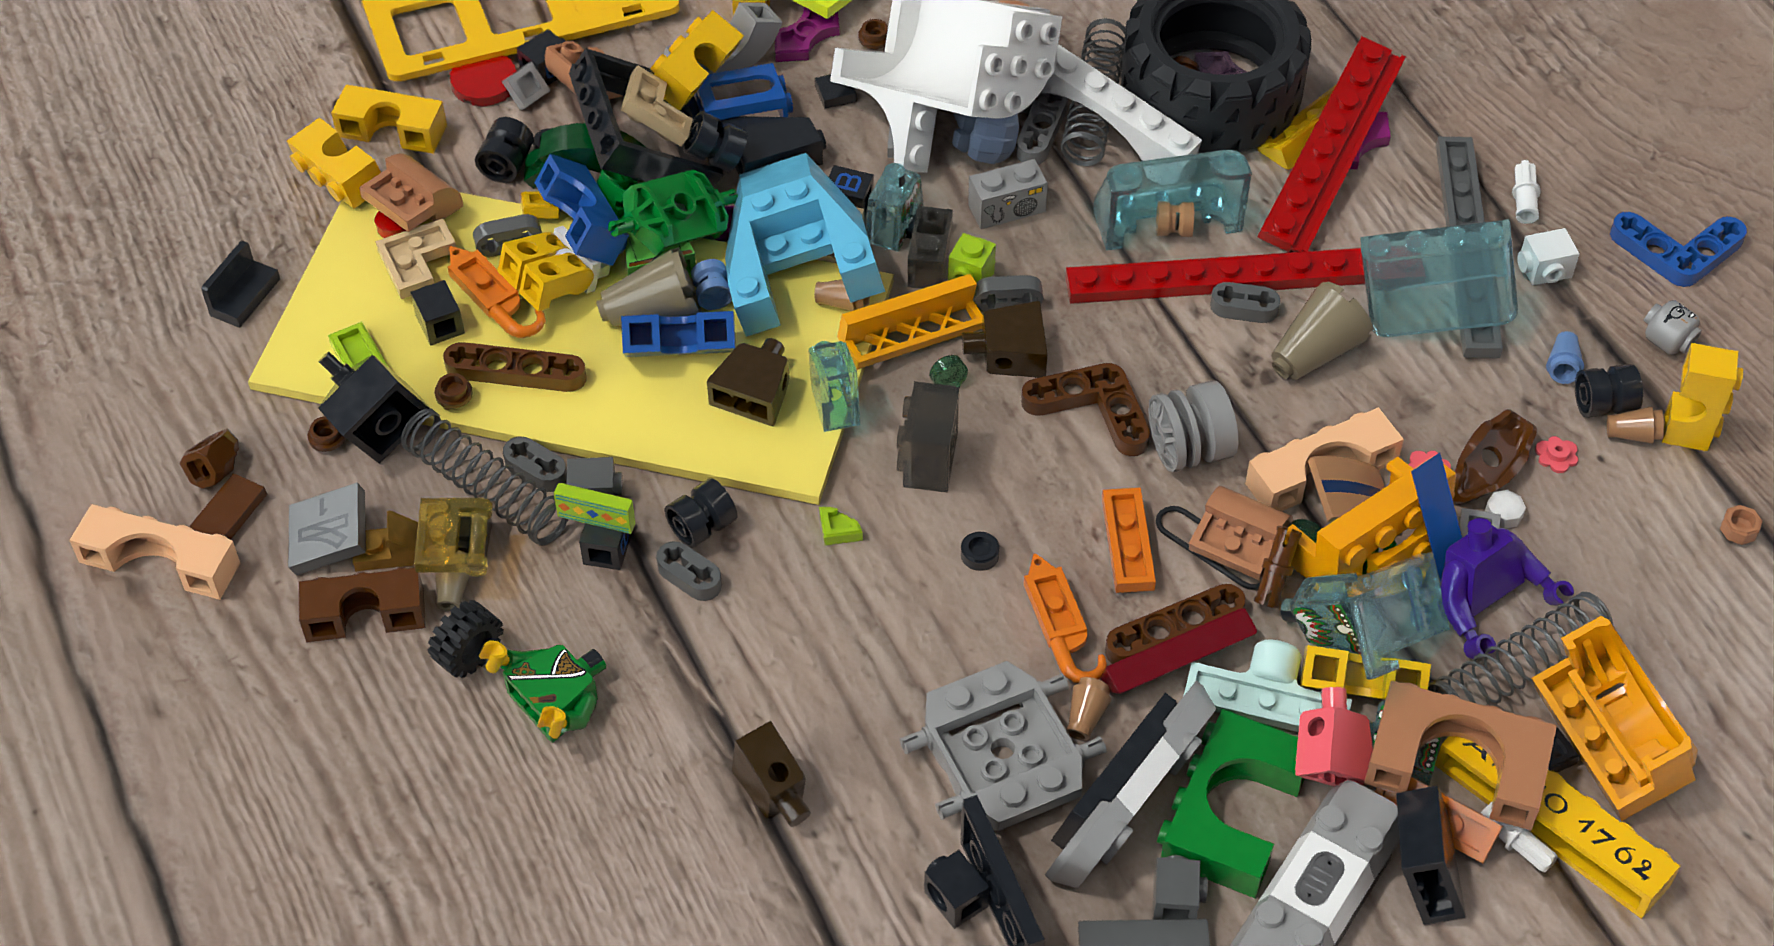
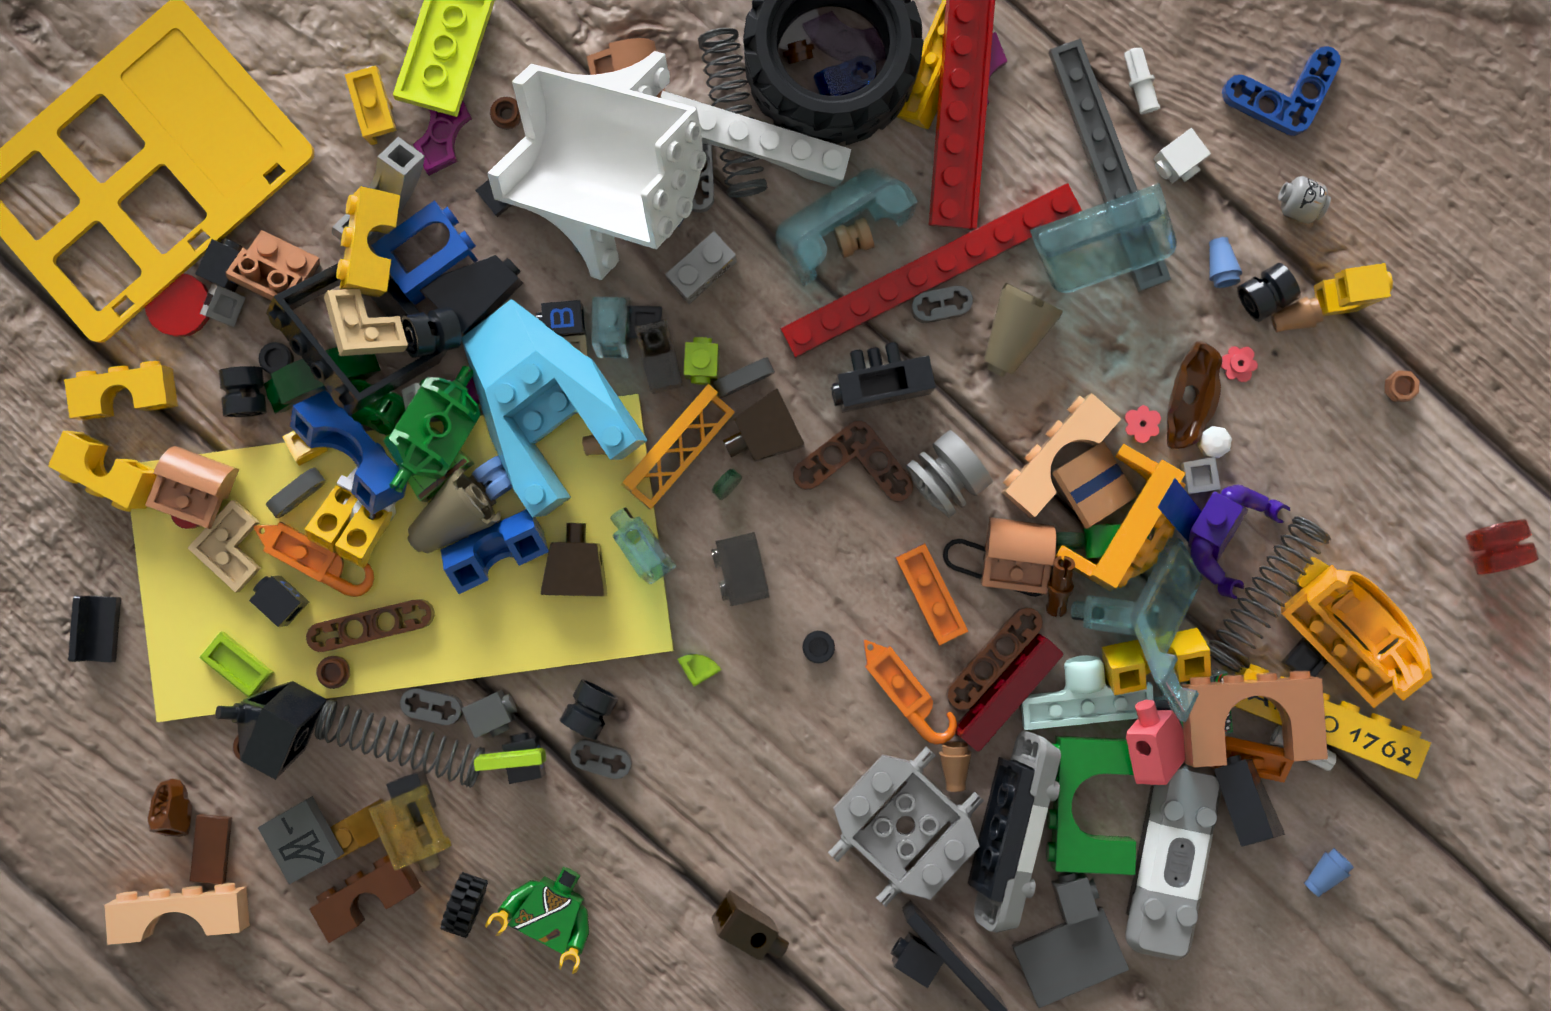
camera: 20 degrees left, 35 degrees up
none -> black piece [831,342,936,413]

